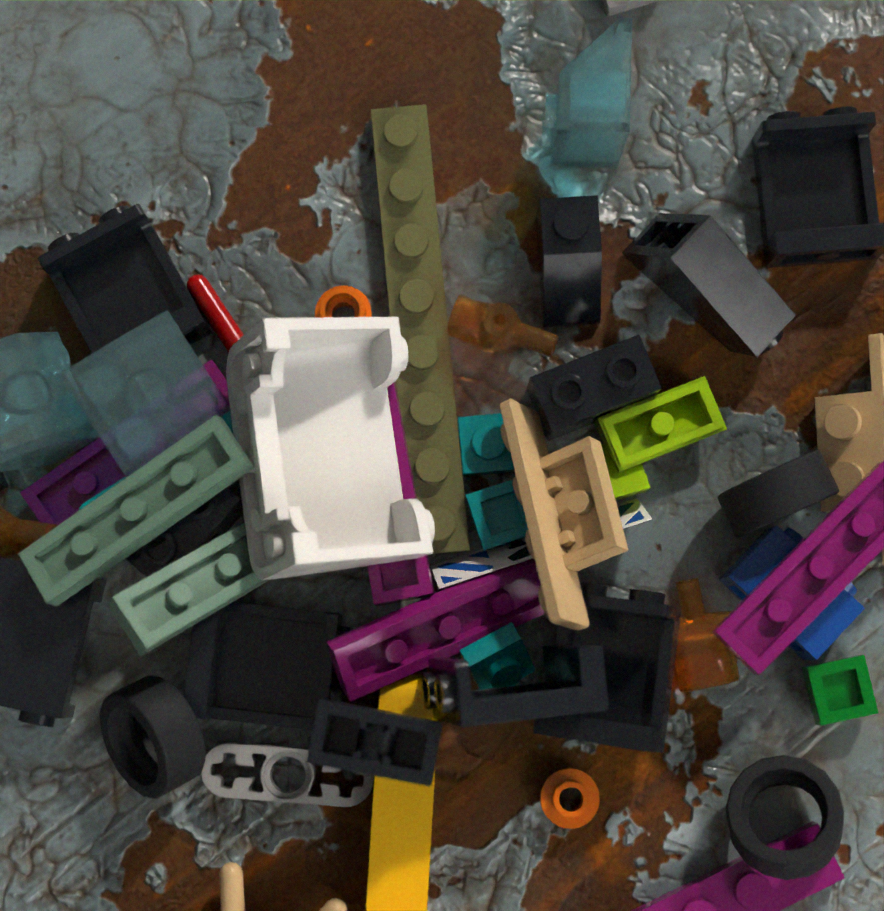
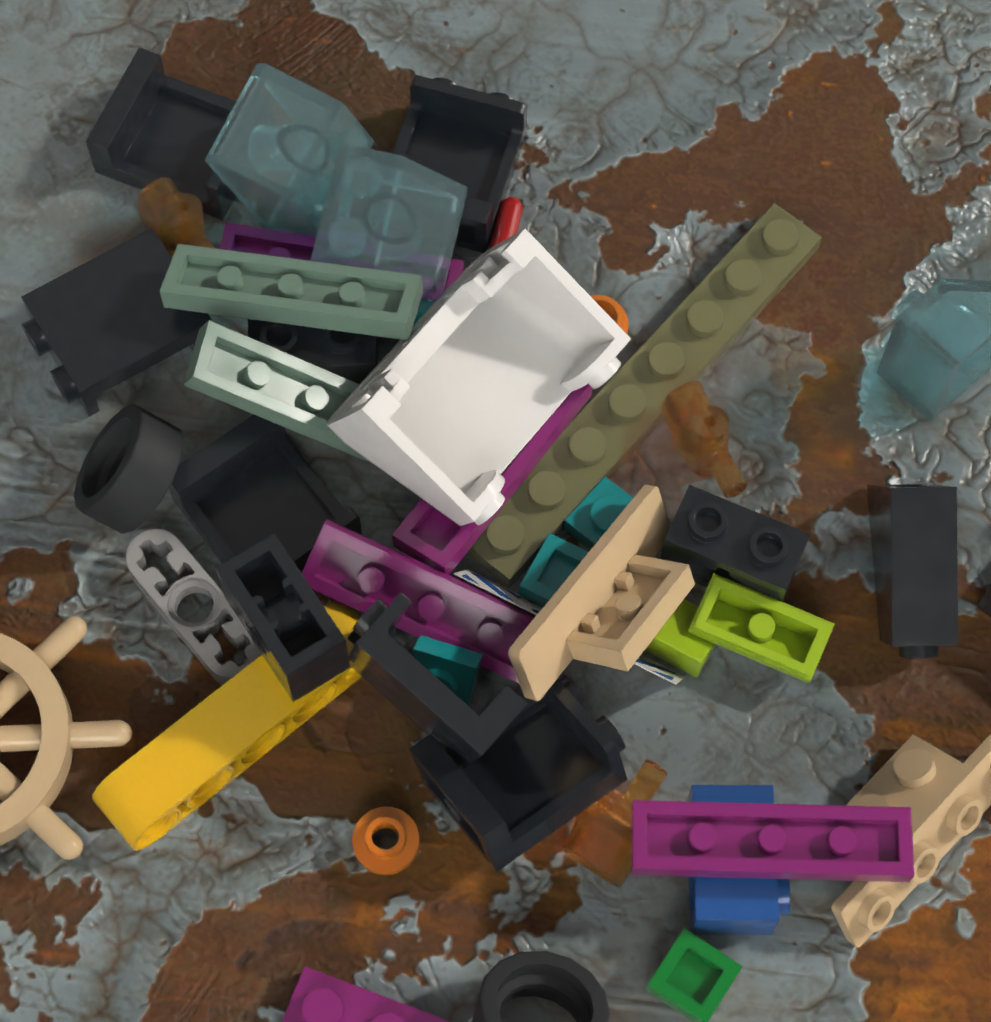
camera: 45 degrees right, 15 degrees down
black slope [536,195,602,327] -> none
black tyre [717,450,839,538] -> none

